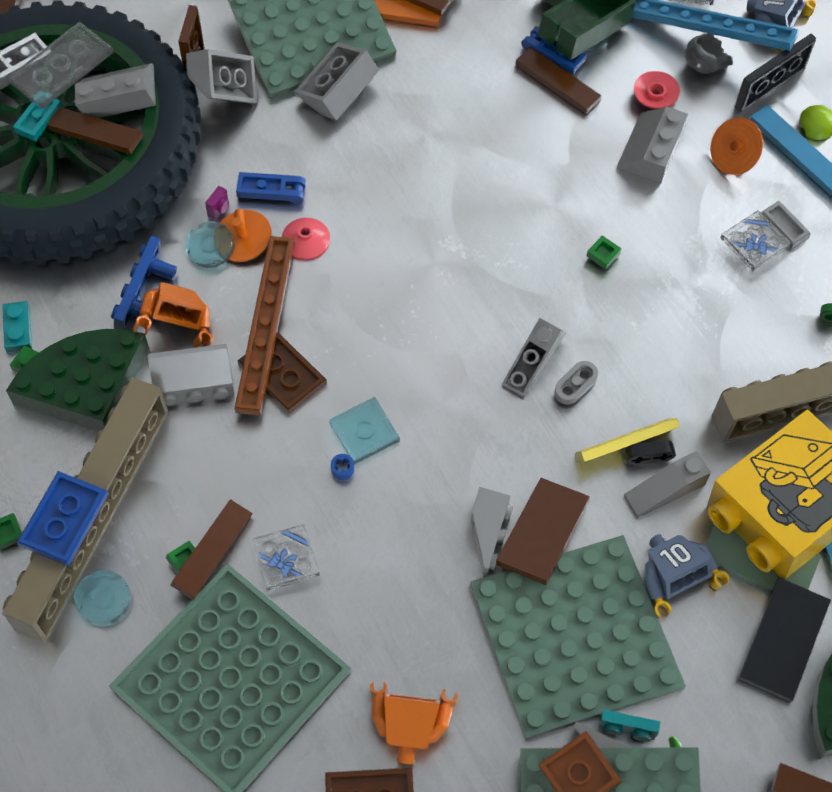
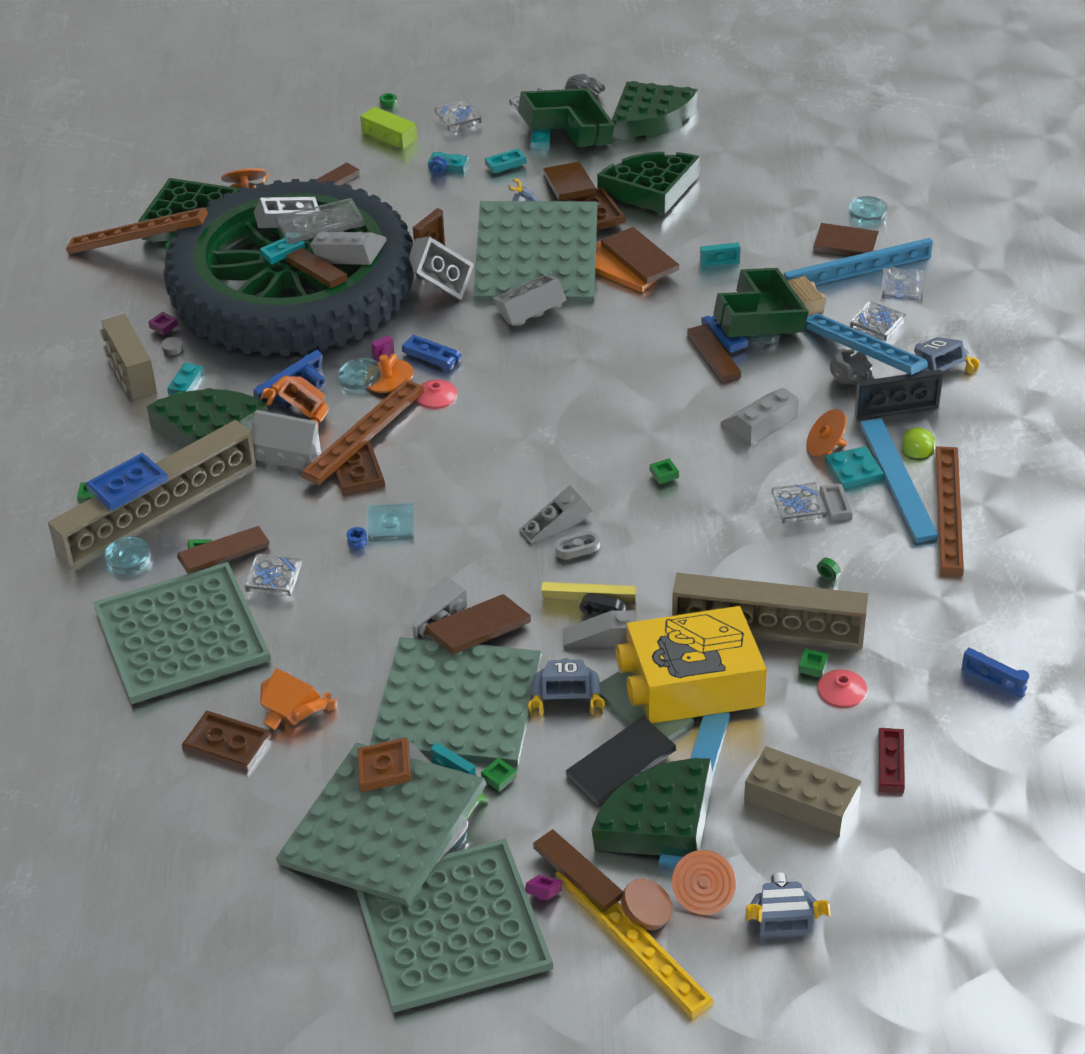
camera: 30 degrees right, 20 degrees down
coral dish [633,71,680,109] -> none
none -> green plate [481,758,517,792]
none -> teal plate [825,446,884,489]

